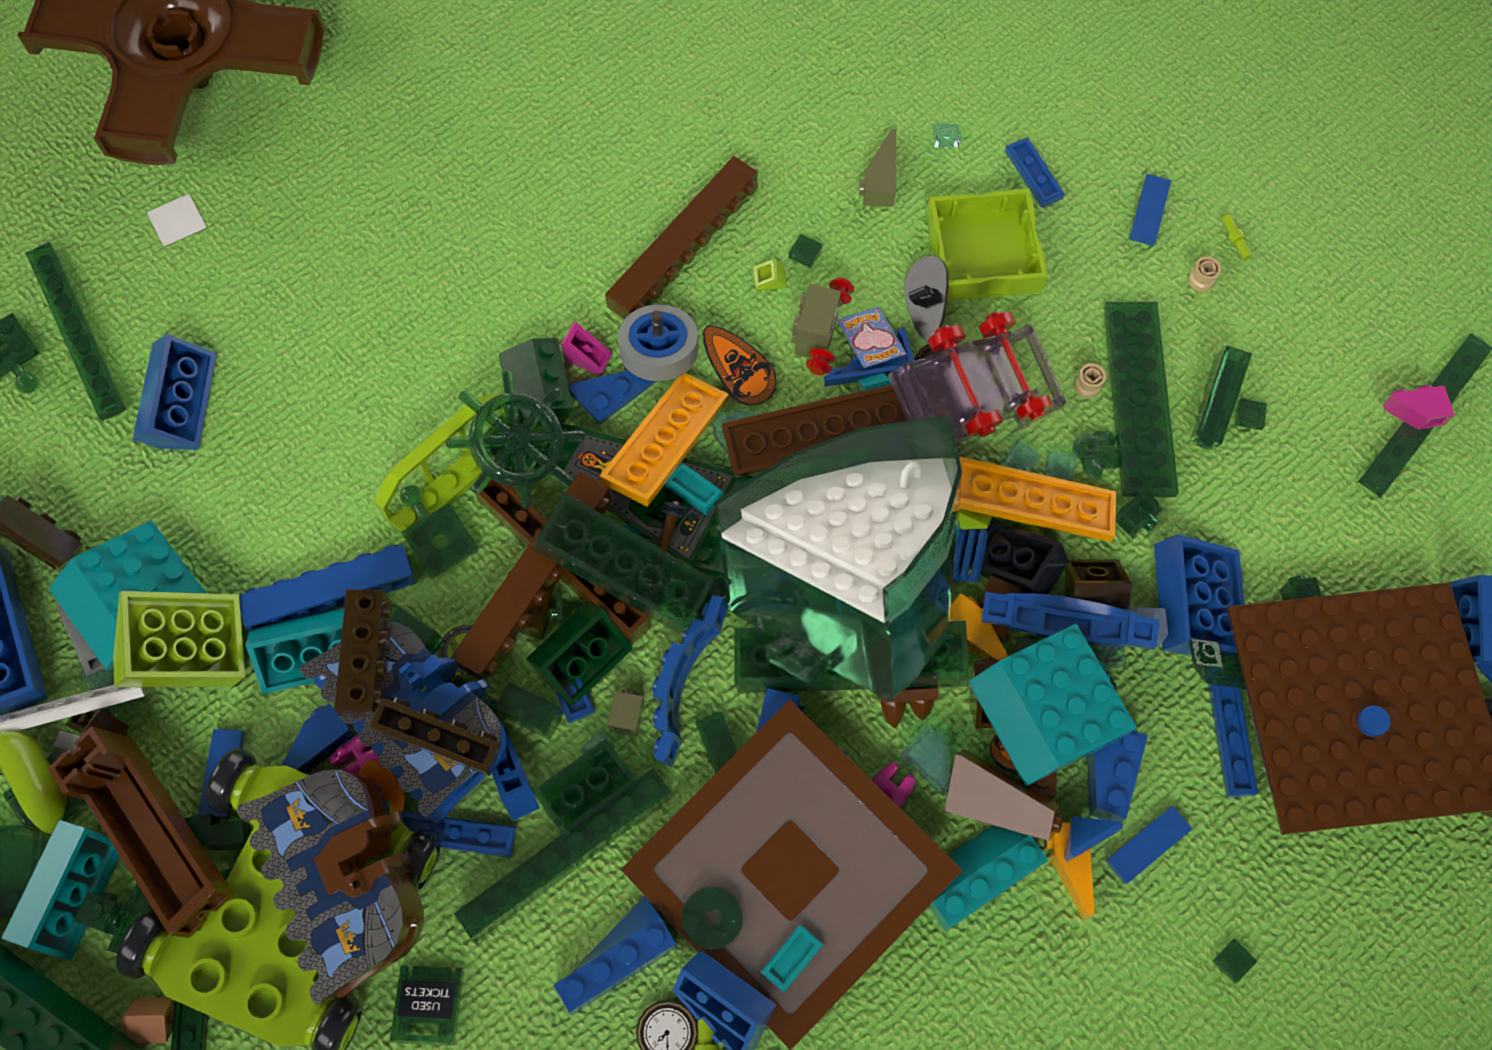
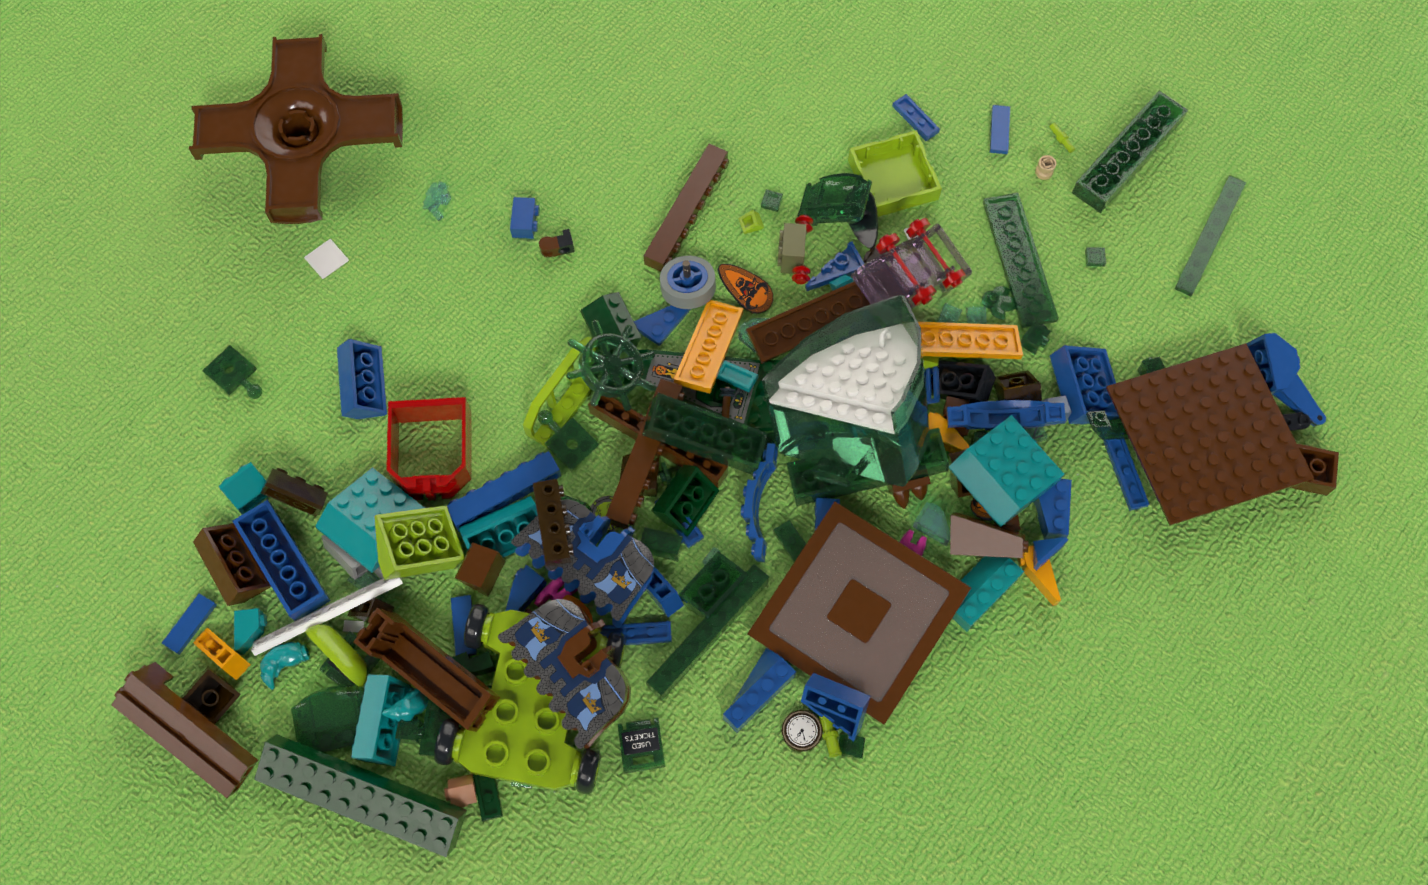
camera: 10 degrees left, 0 degrees up
clear green plate [25,242,127,421] -> none
dark brown brick [369,697,502,776] -> none
dark pink slope [561,322,613,375] -> none
olive brick [607,689,644,737] -> none
clear green plate [682,887,743,949] -> none
teal tile [761,924,824,993] -> none
sticker [837,307,906,368] -> none
olive slope [859,129,897,207] -> none
clear light blue slope [933,124,961,147] -> none
tan wheel [1074,363,1106,399] -> none
blue tile [1105,806,1192,885] -> none
clear green slope [1190,345,1252,450] -> none
clear green tile [1212,938,1258,984] -> none
blue tile [1357,706,1390,737] -> none
dark pink slope [1382,385,1455,430] -> none
none -> teal animal [382,687,429,722]
none -> red container [386,397,472,501]
none -> clear light blue piece [423,181,451,221]
none -> reddish brown slope [455,543,506,597]
none -> blue brick [510,197,540,239]
none -> leg [539,229,575,258]
none -> clear green slope [797,173,872,226]
none -> clear green brick [1072,90,1188,213]

